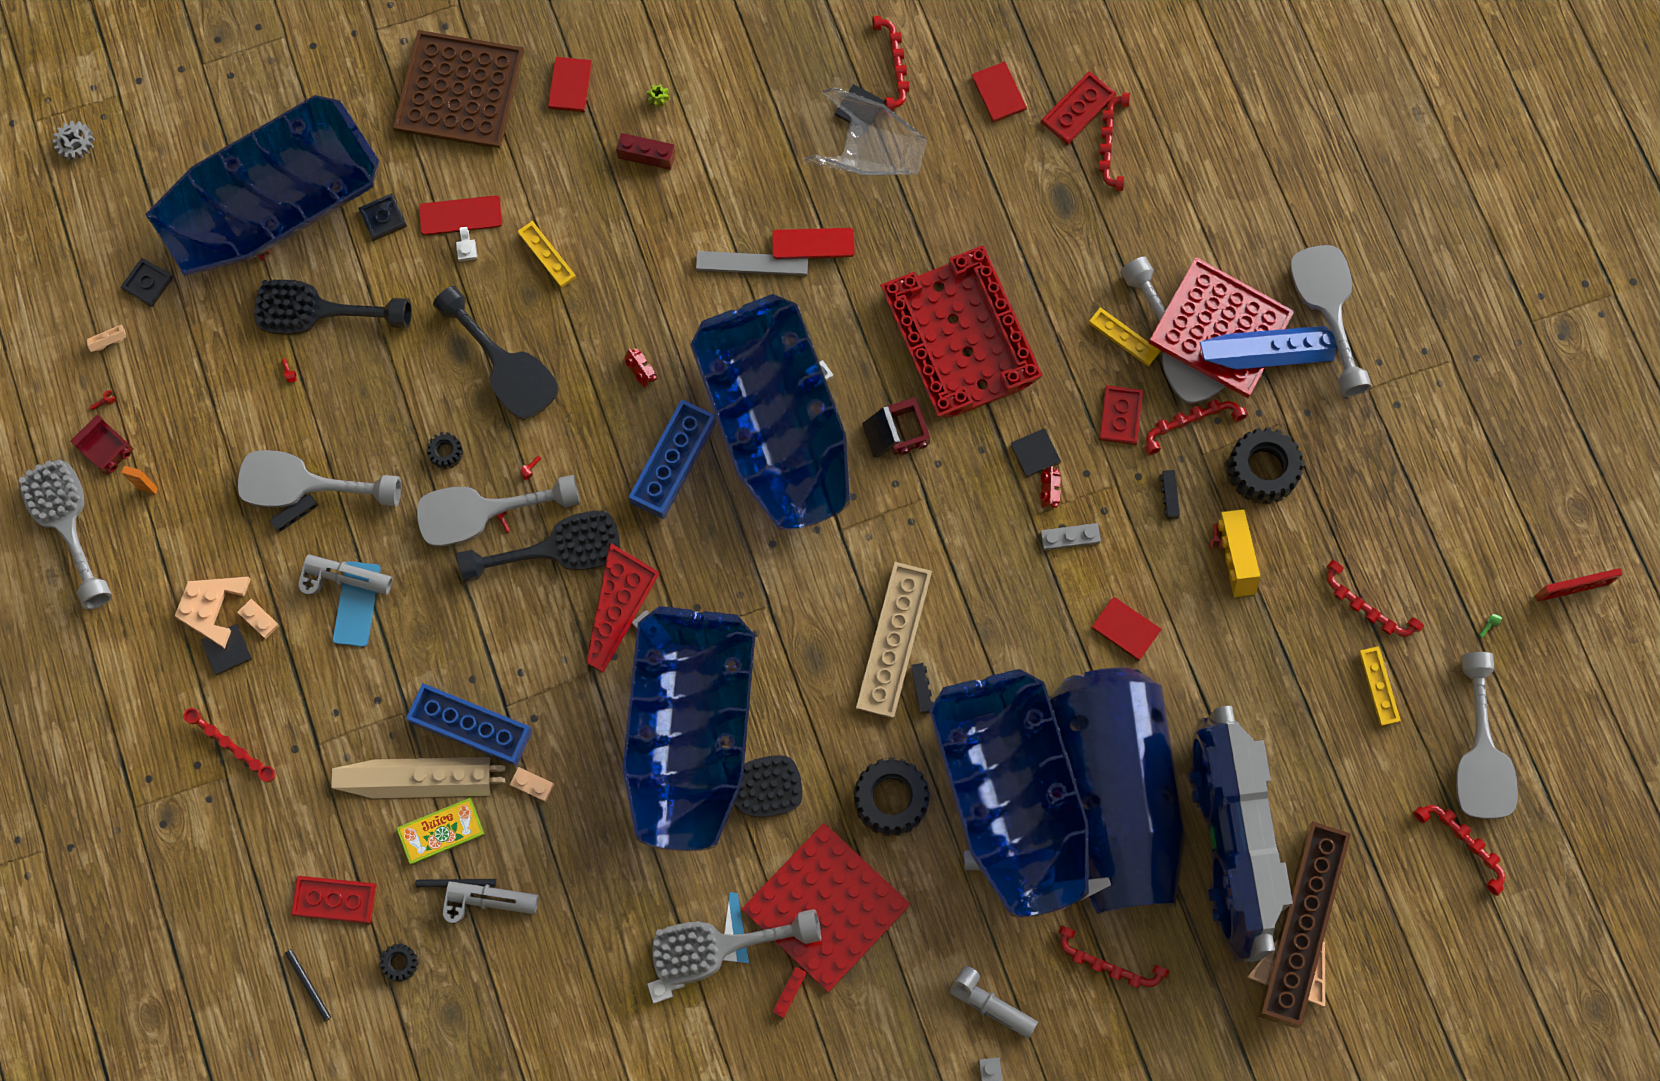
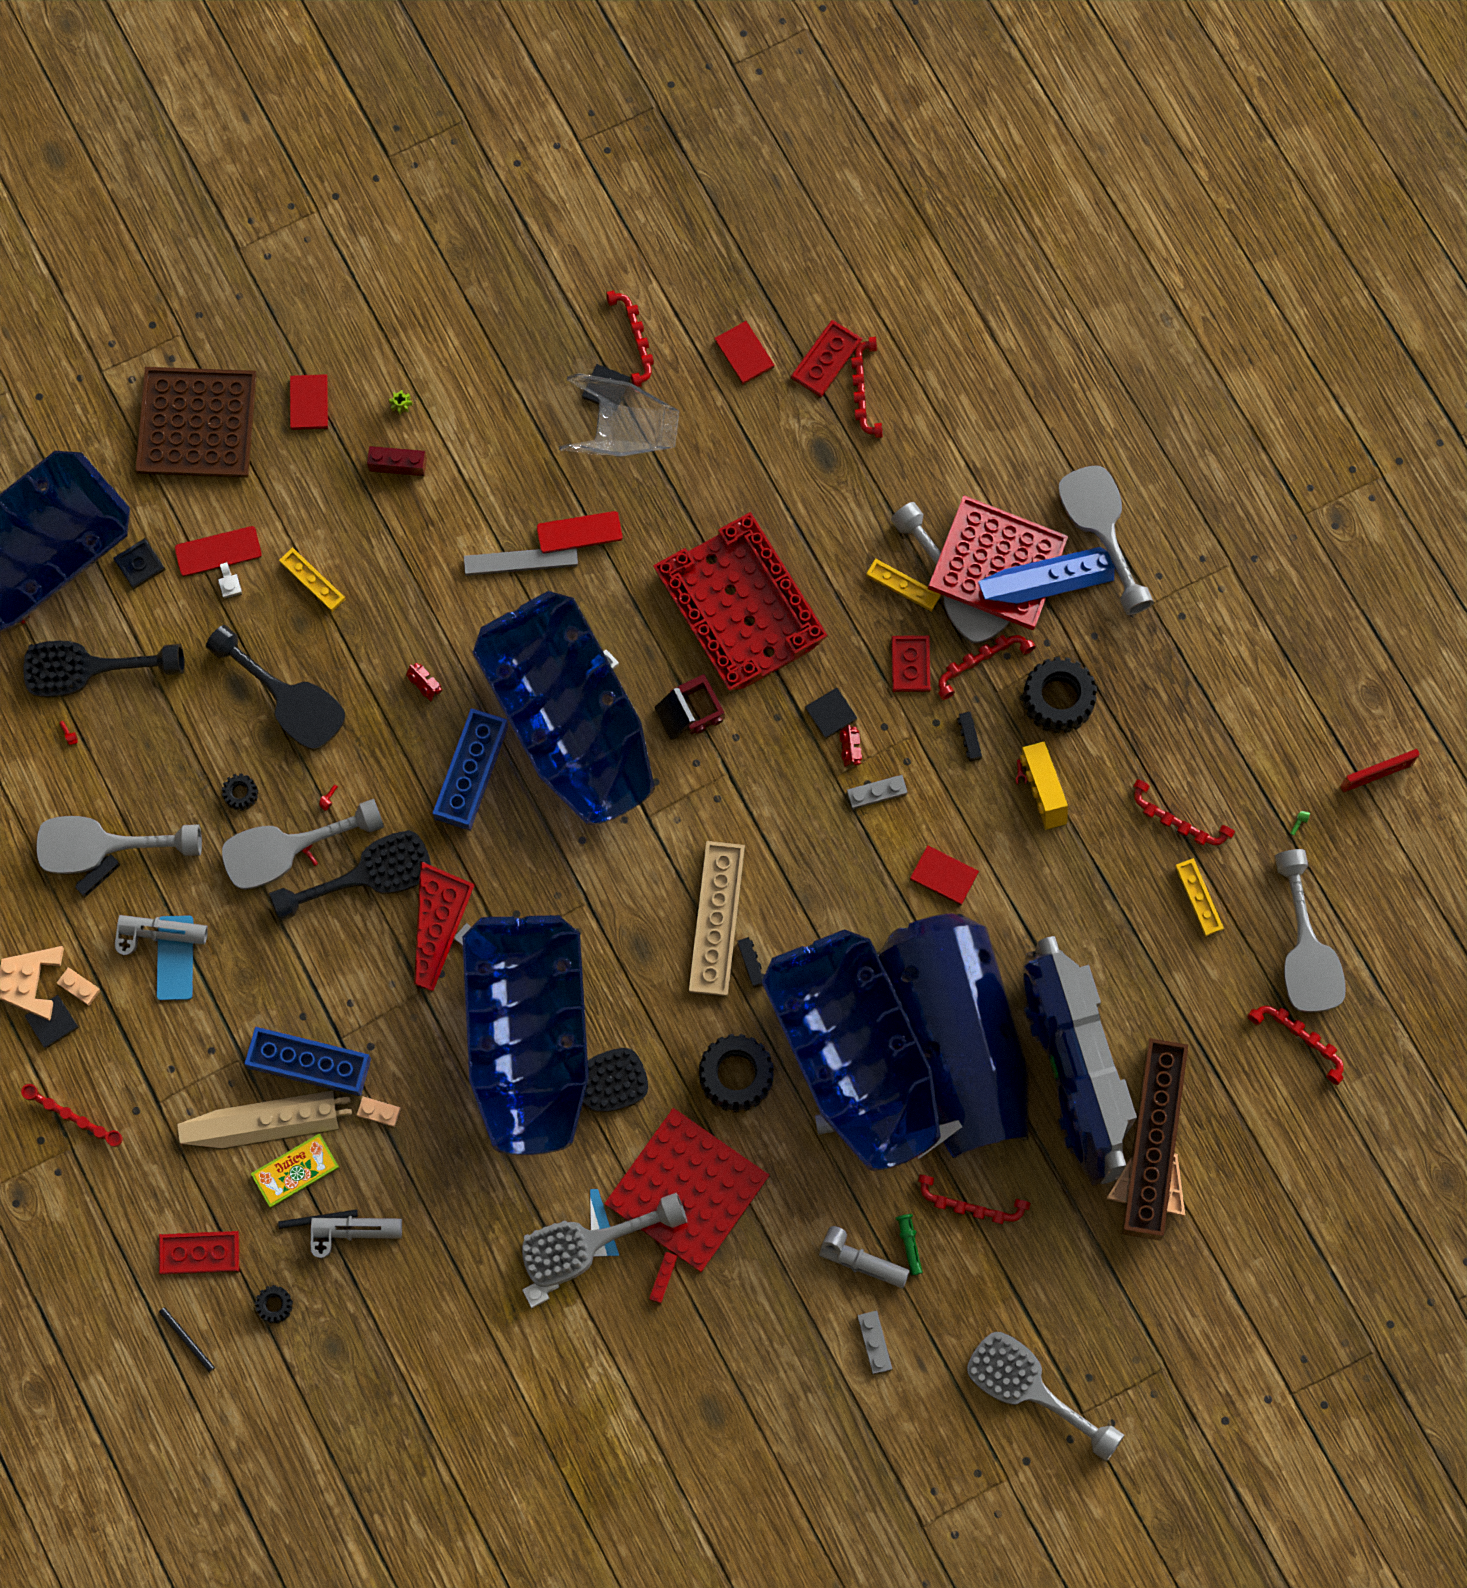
camera: 10 degrees left, 0 degrees up
none -> green pin [895,1214,923,1276]

